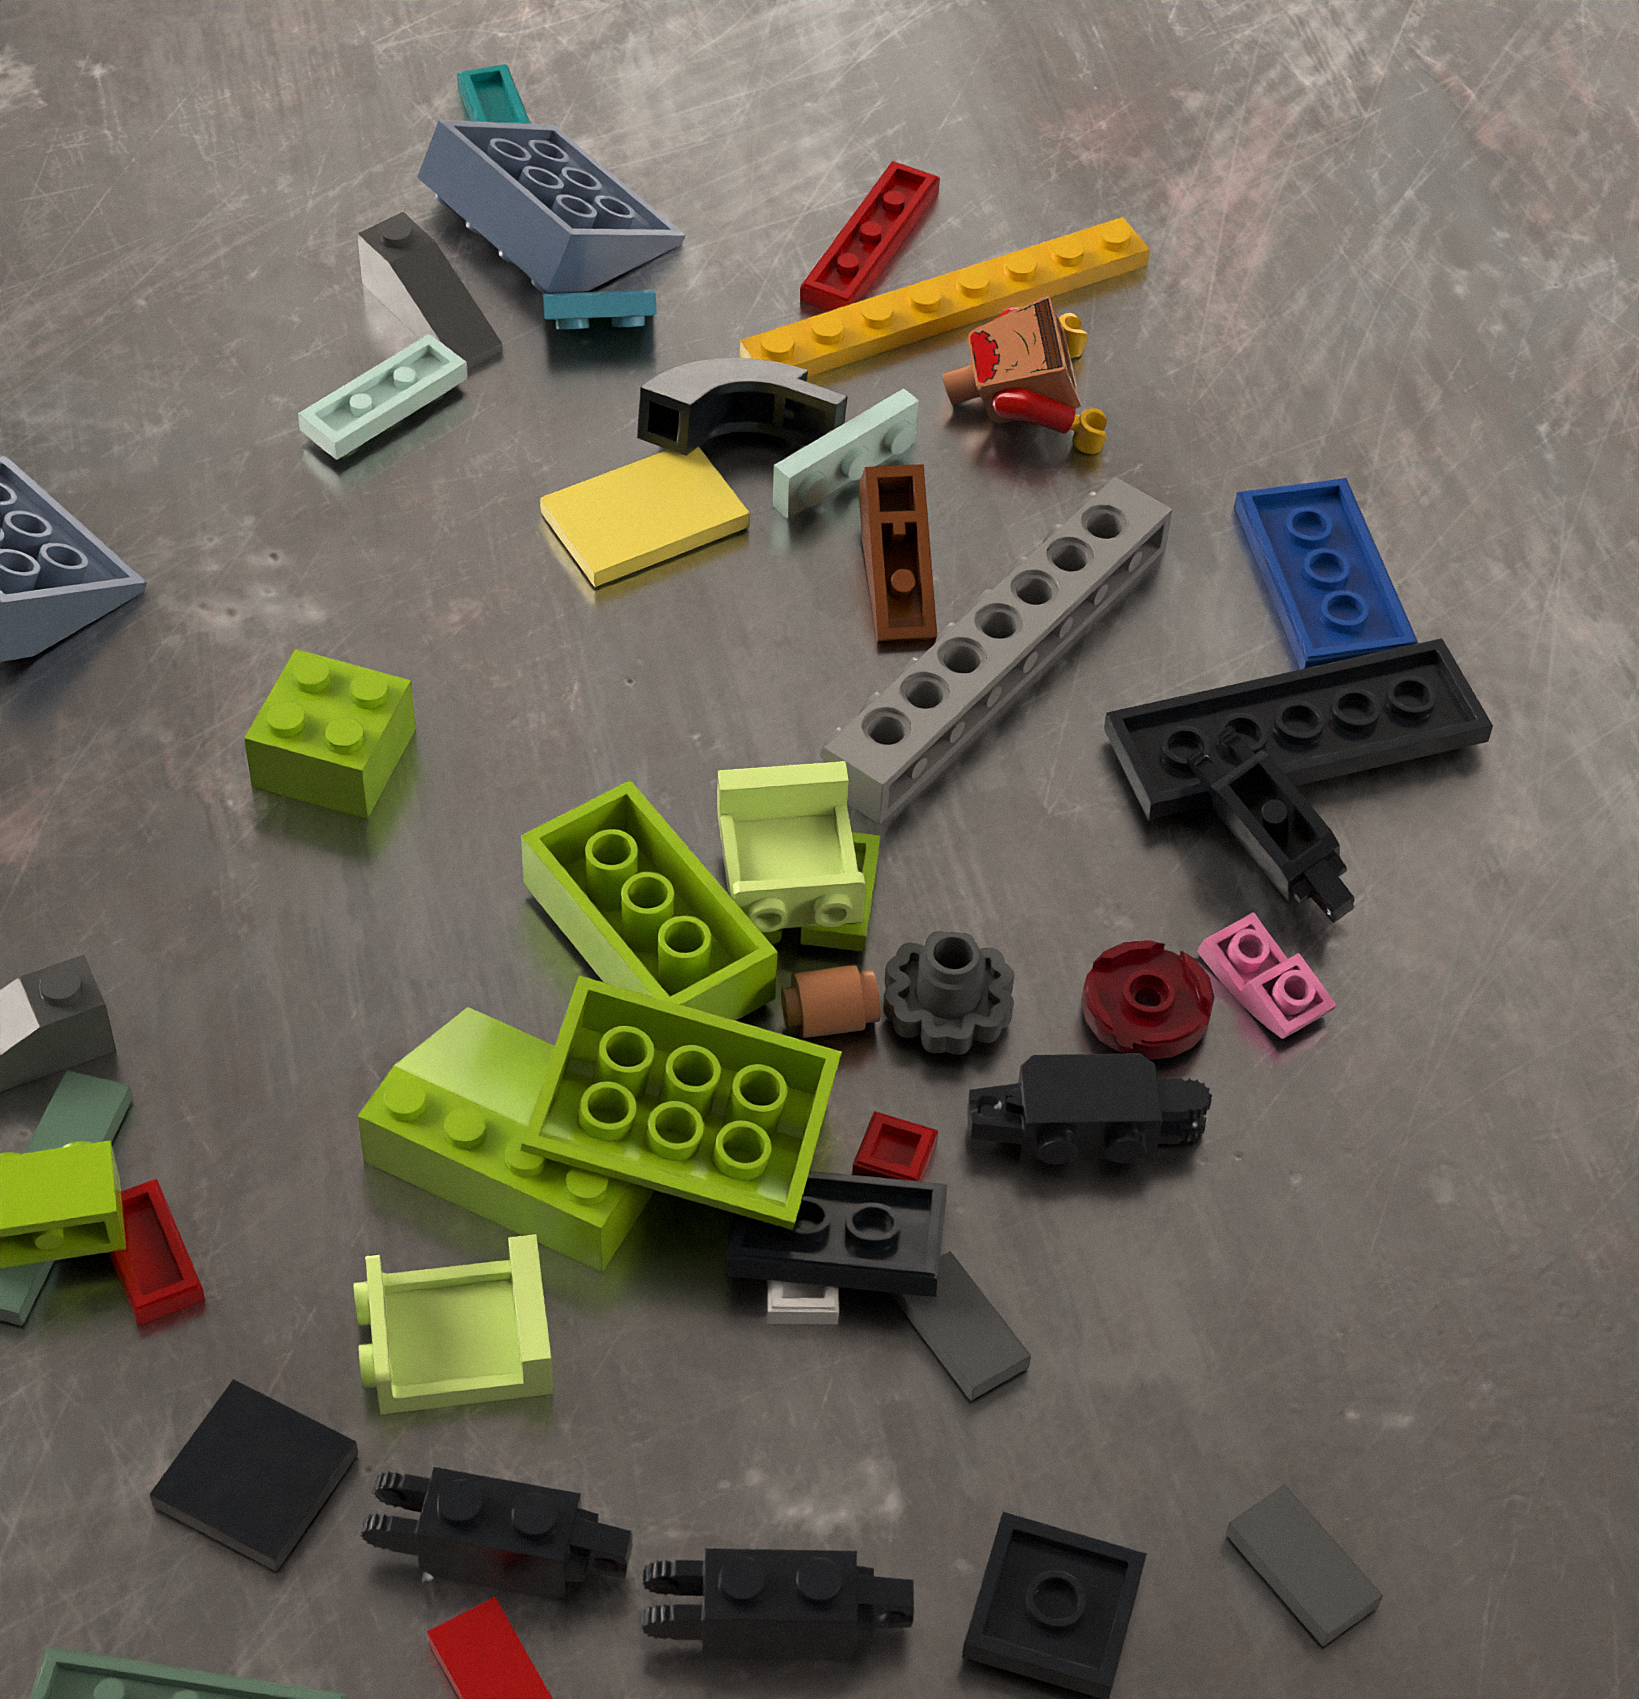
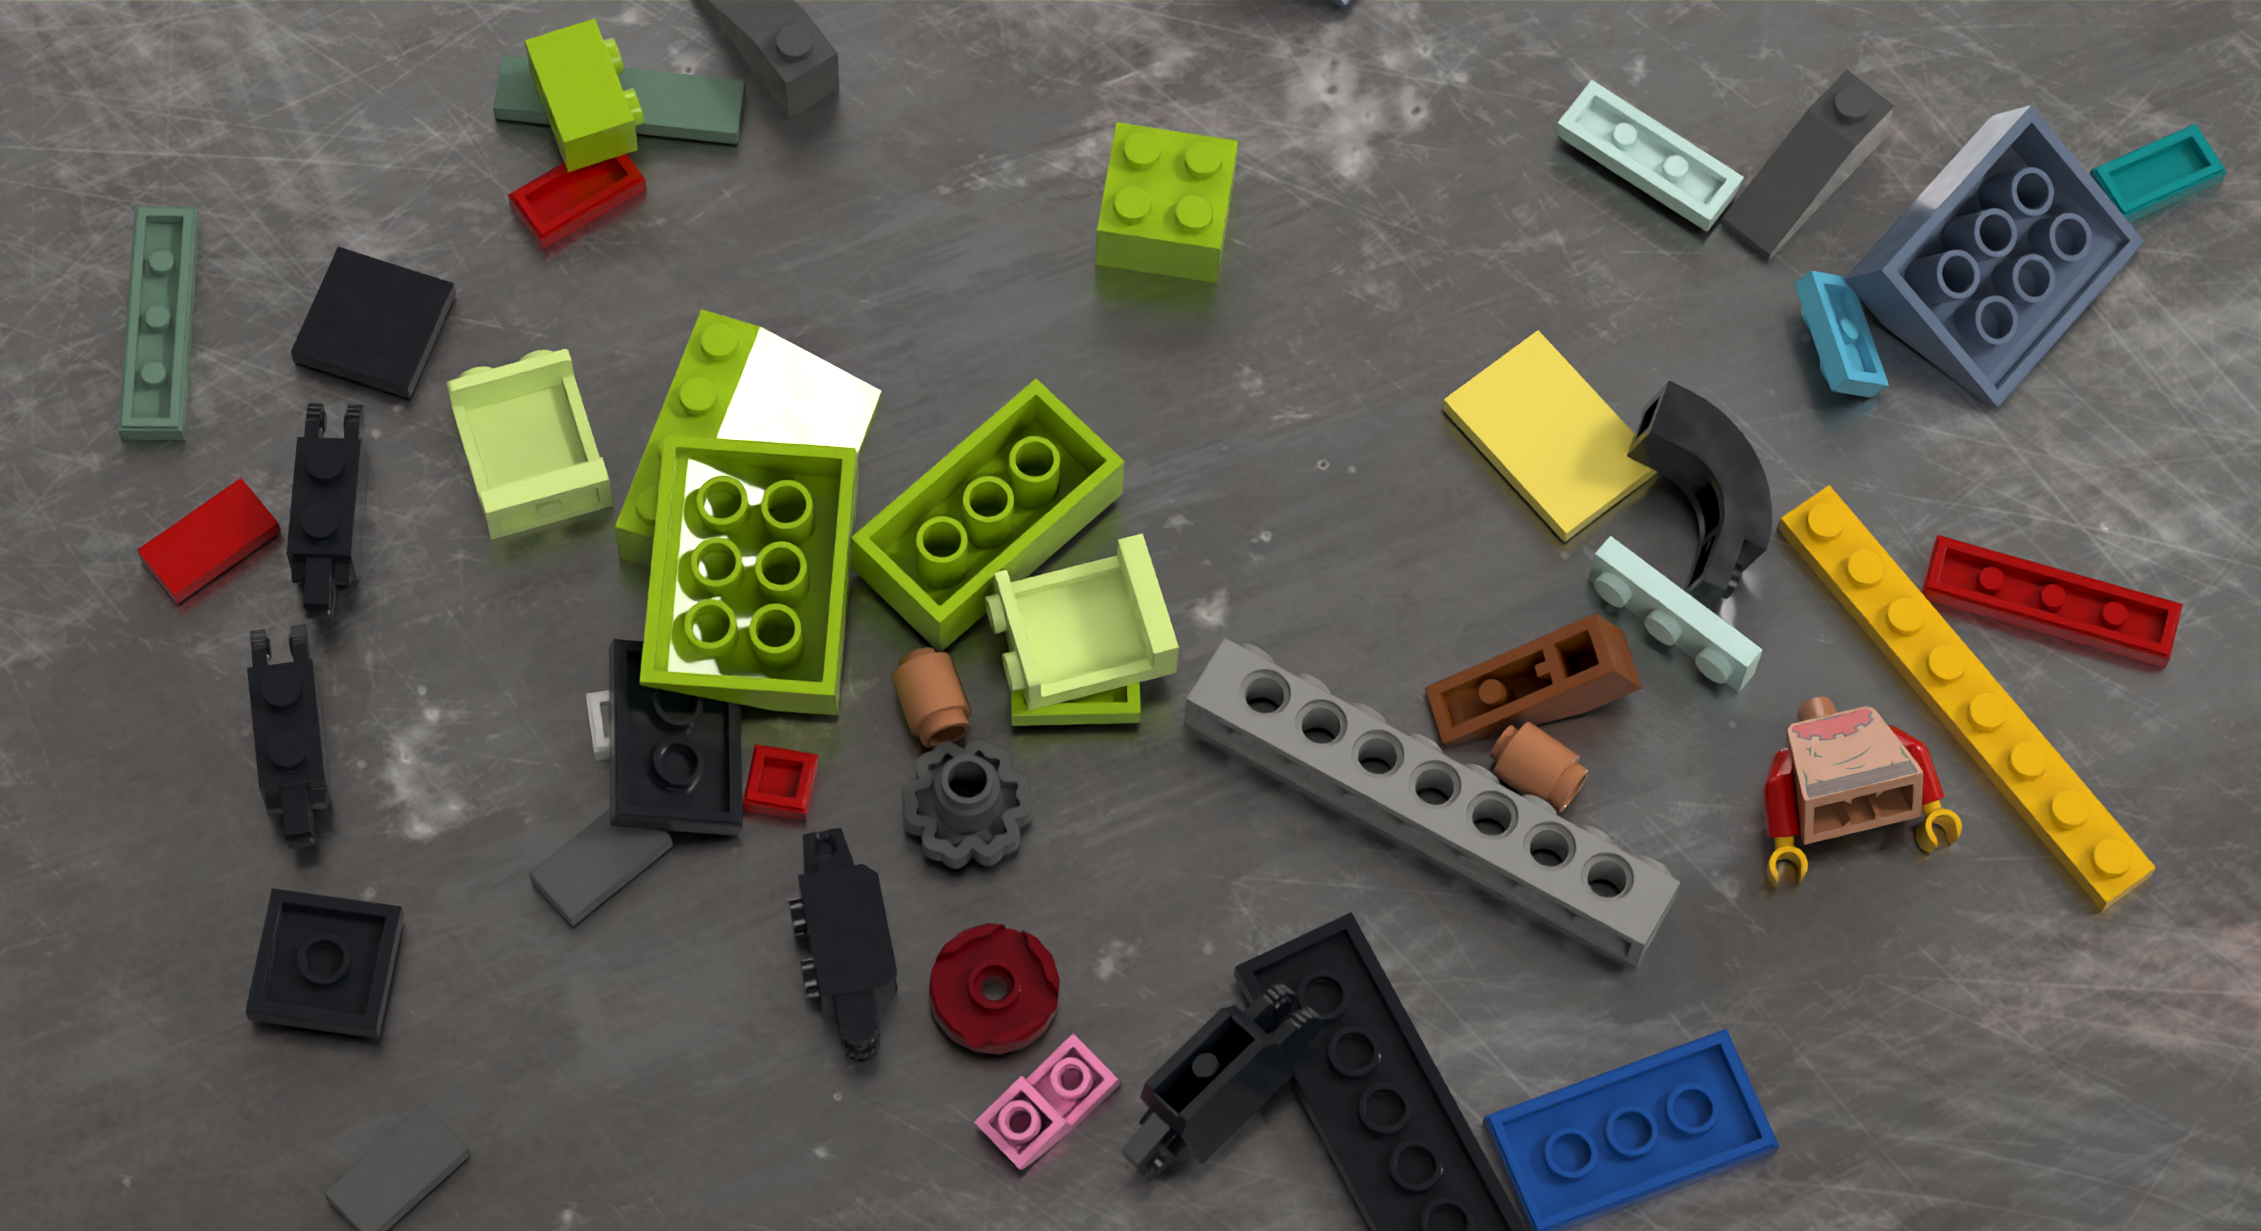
camera: 80 degrees right, 15 degrees up
none -> nougat brick [1489,721,1589,813]

